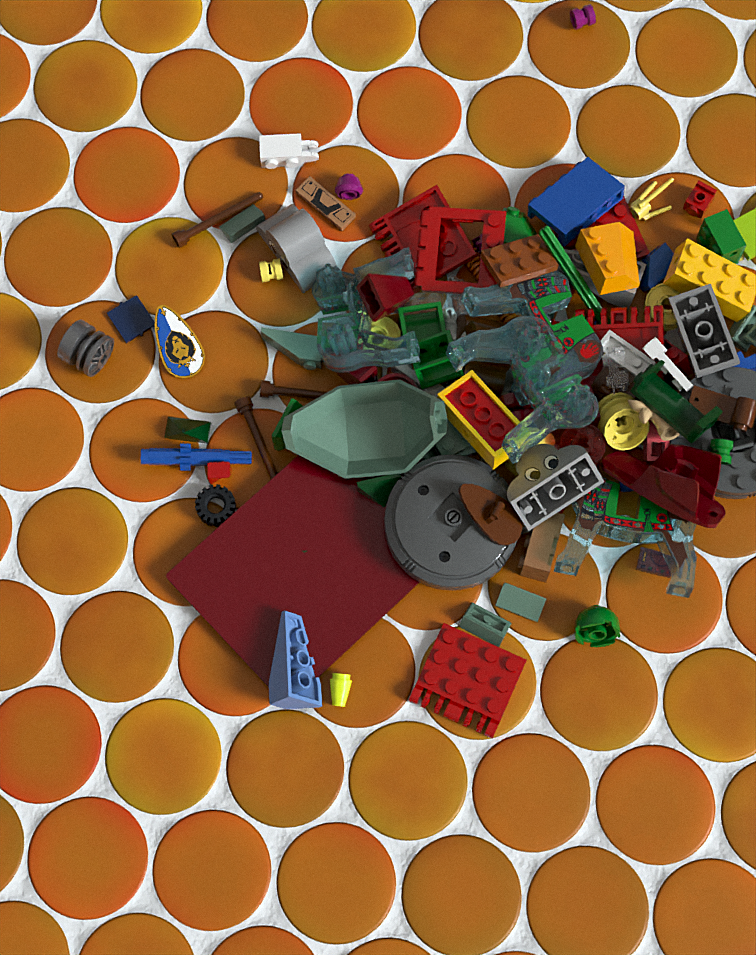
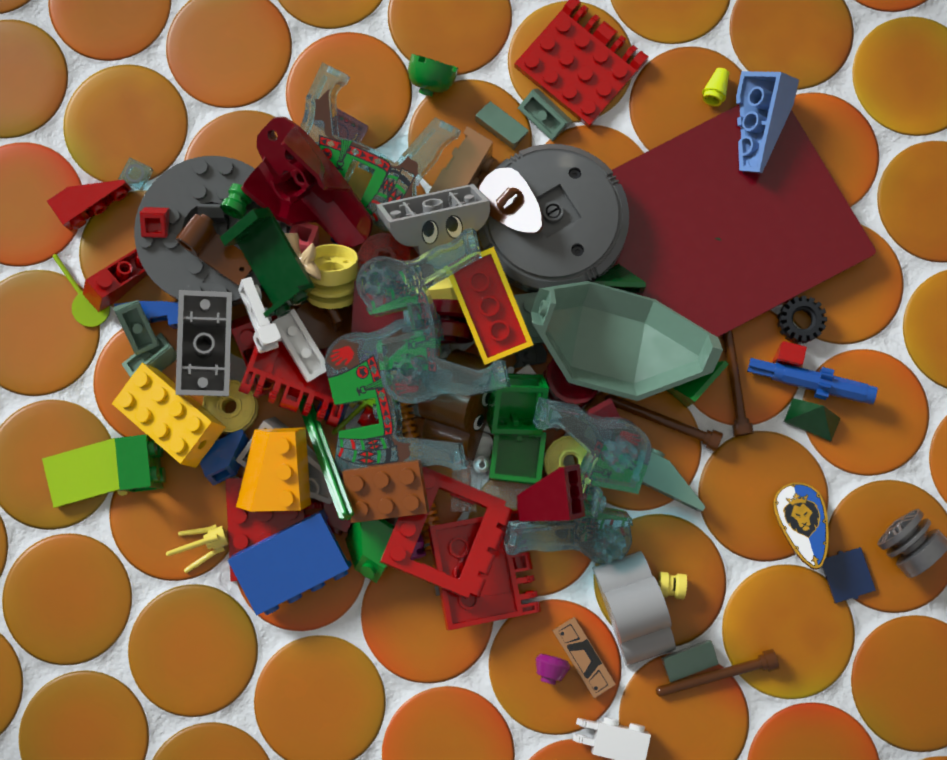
camera: 165 degrees left, 10 degrees up
clear hinge [602,346,630,394] -> none
red brick [683,180,717,219] -> none

